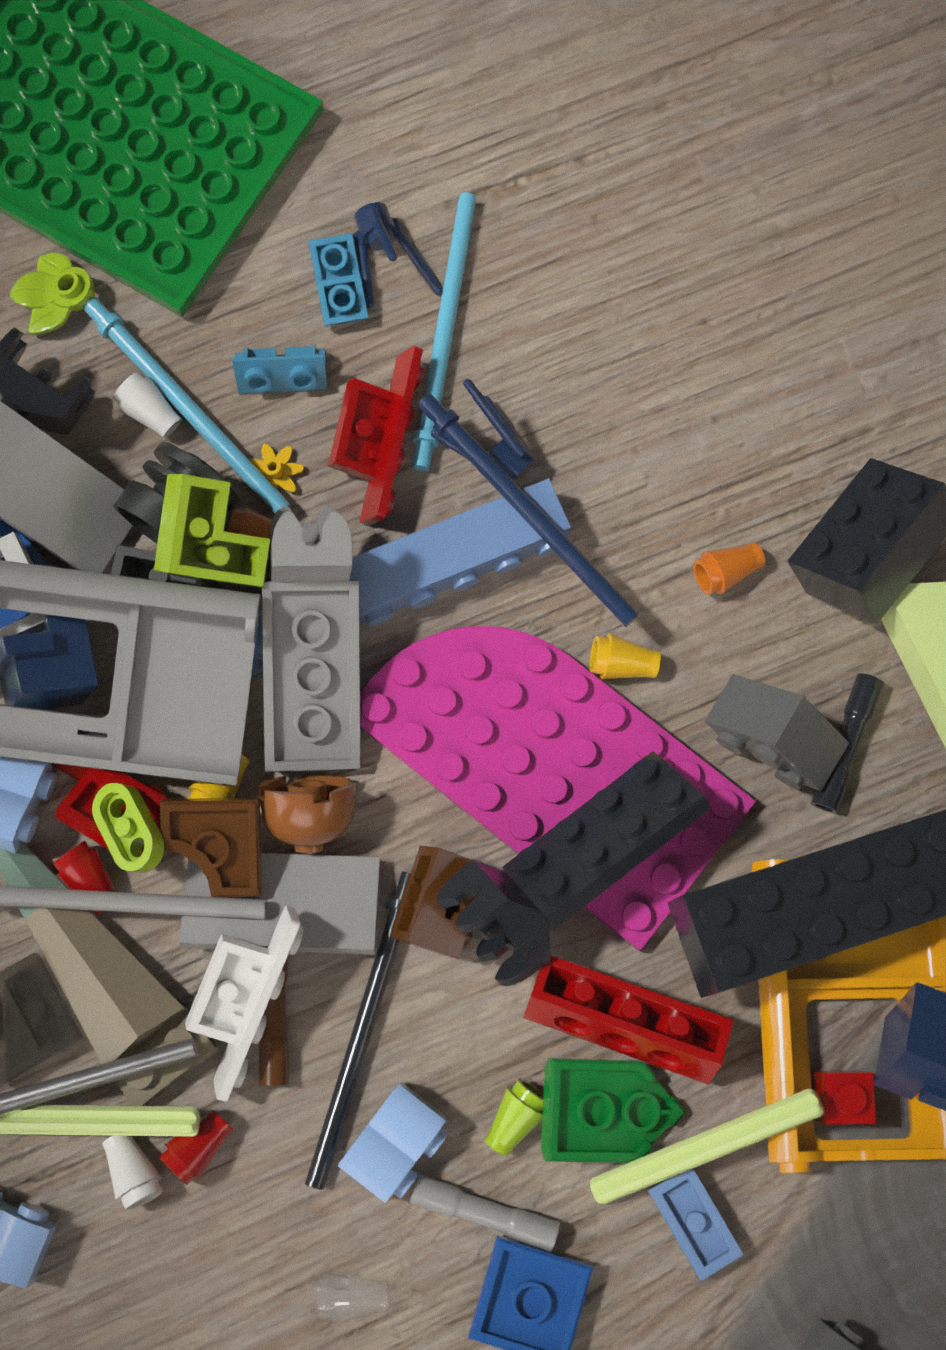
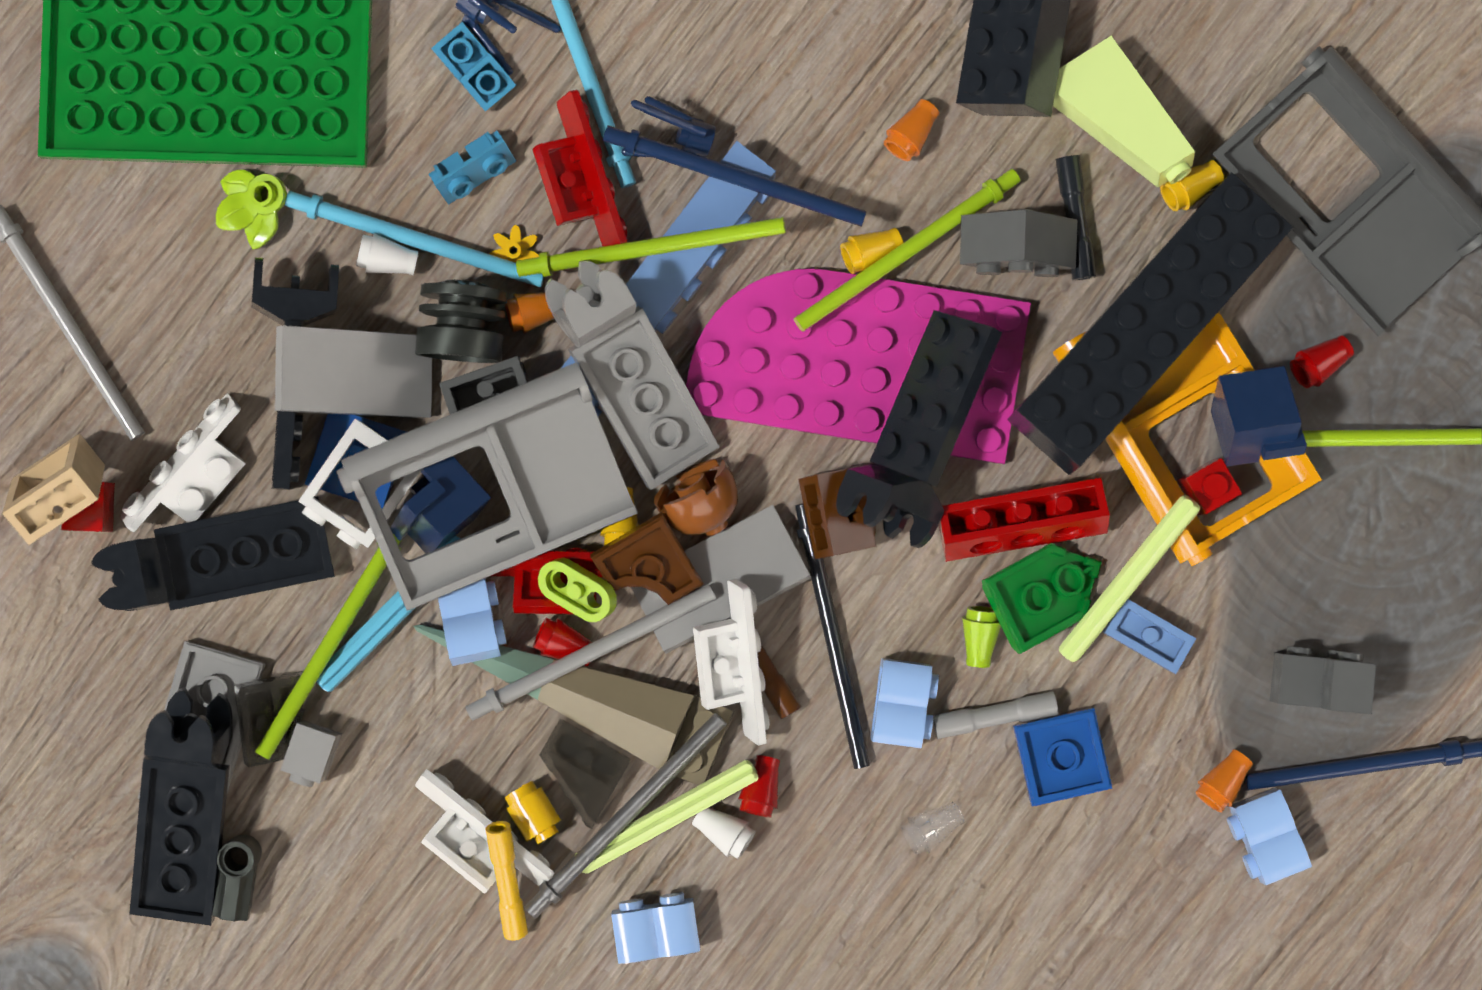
camera: 25 degrees left, 10 degrees up
lime brick [154,474,270,587] -> none
none -> lime bar [516,217,786,277]
none -> lime bar [794,169,1021,332]

